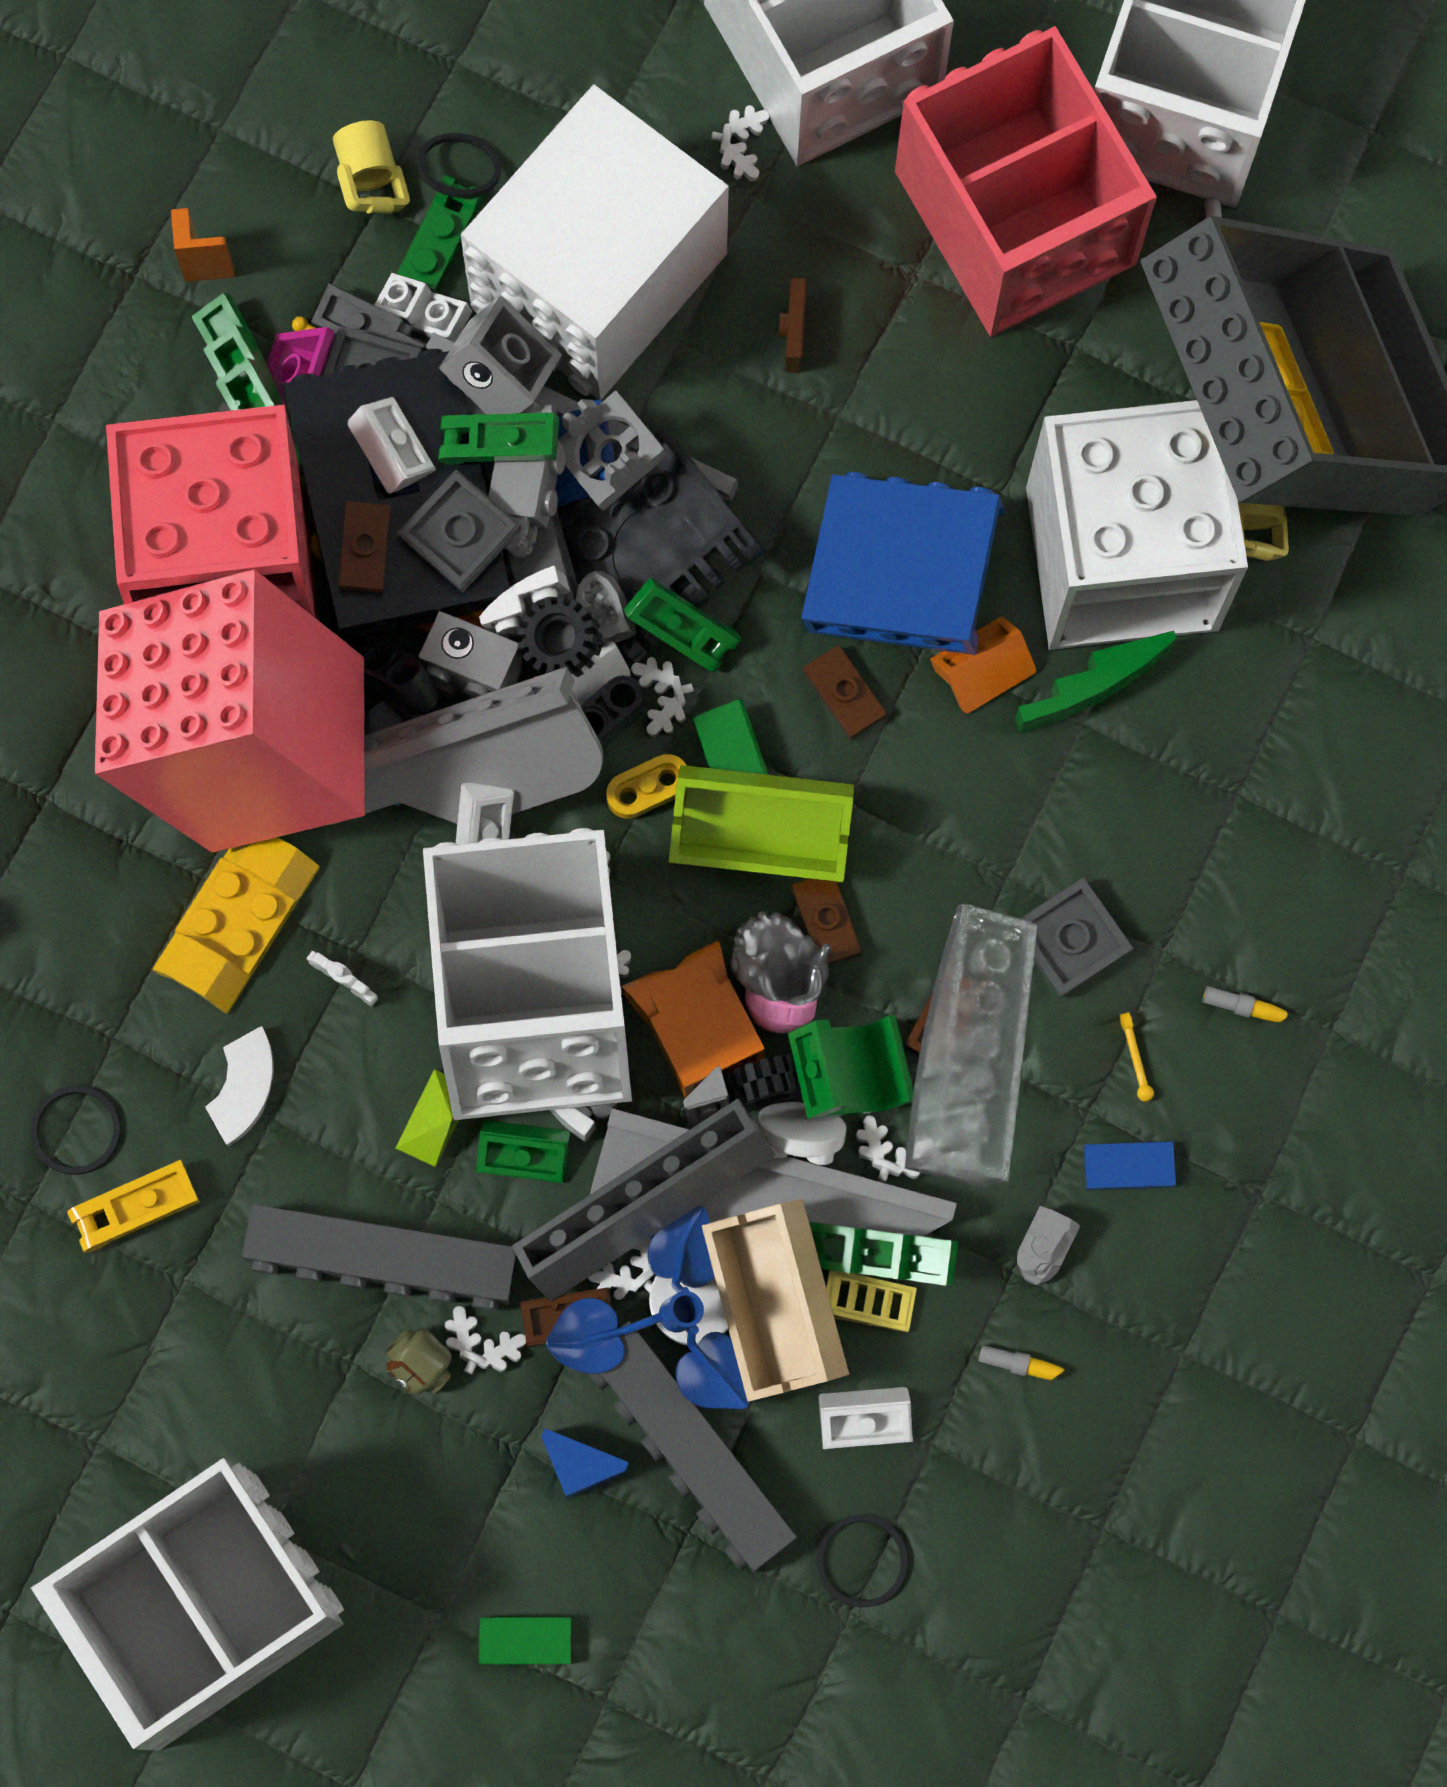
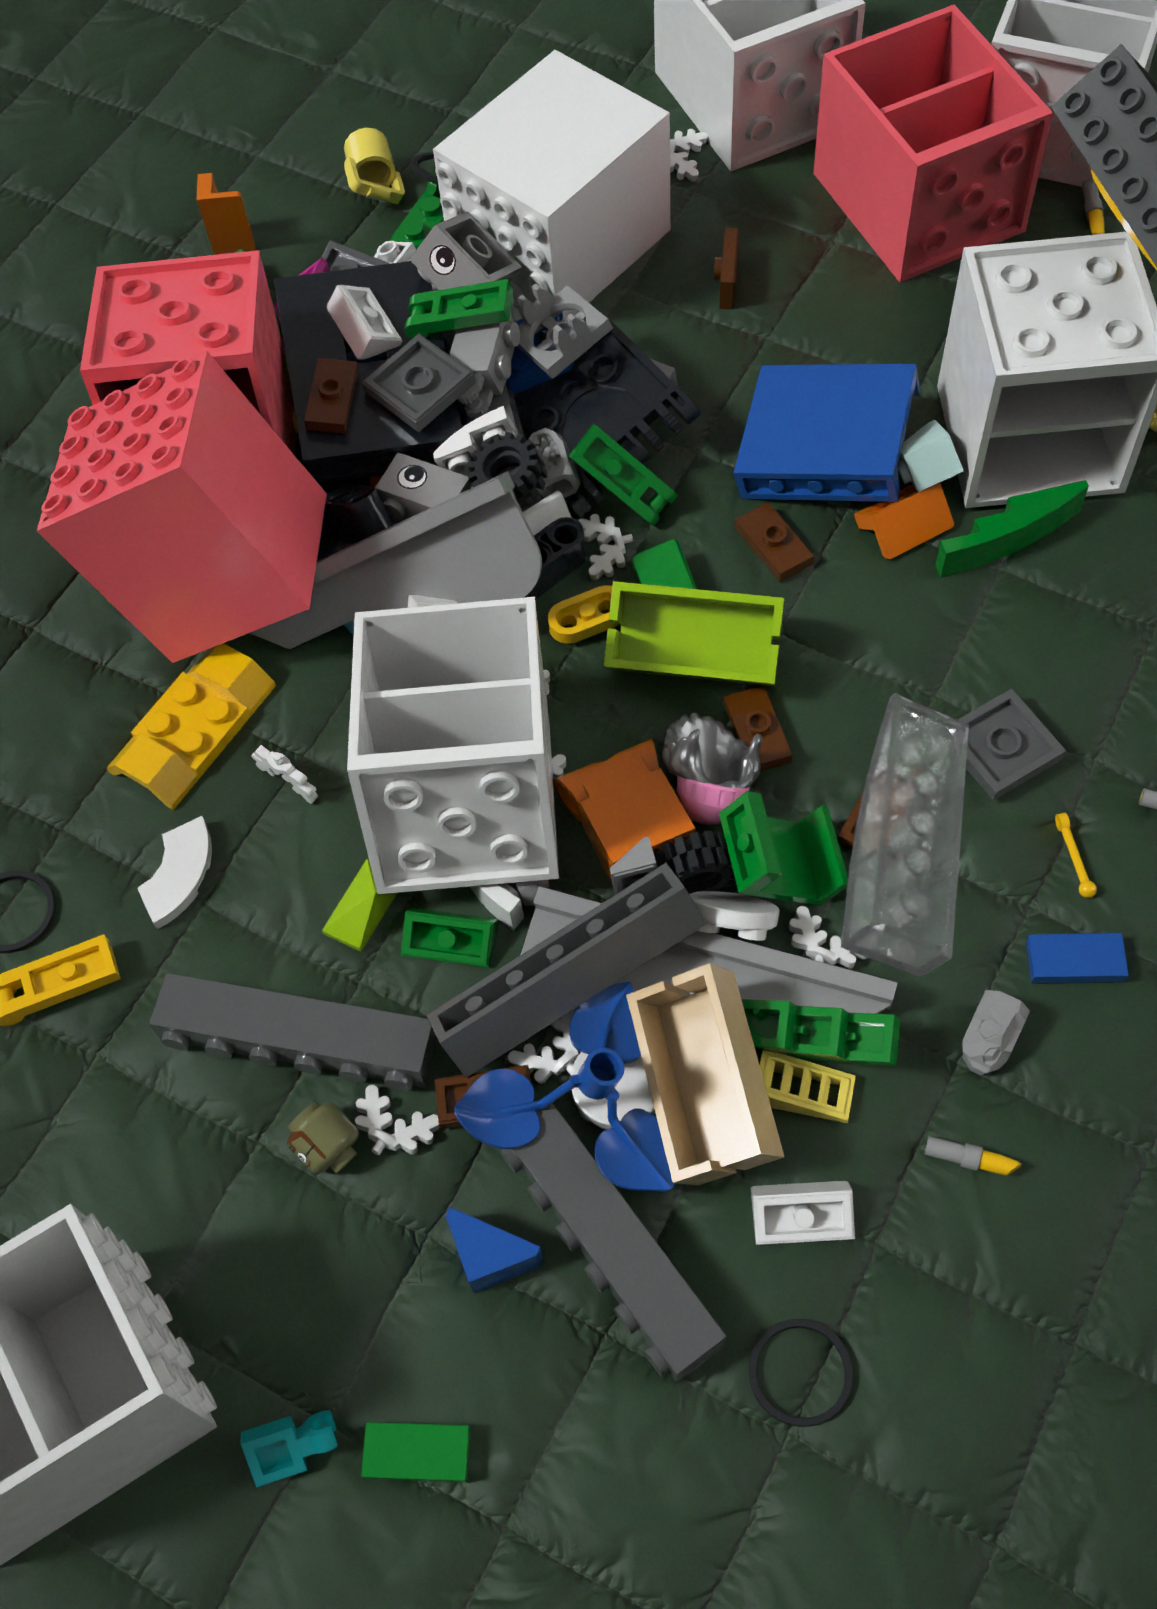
camera: 10 degrees right, 15 degrees down
none -> teal plate [241,1410,338,1487]
none -> light aqua slope [898,420,964,492]

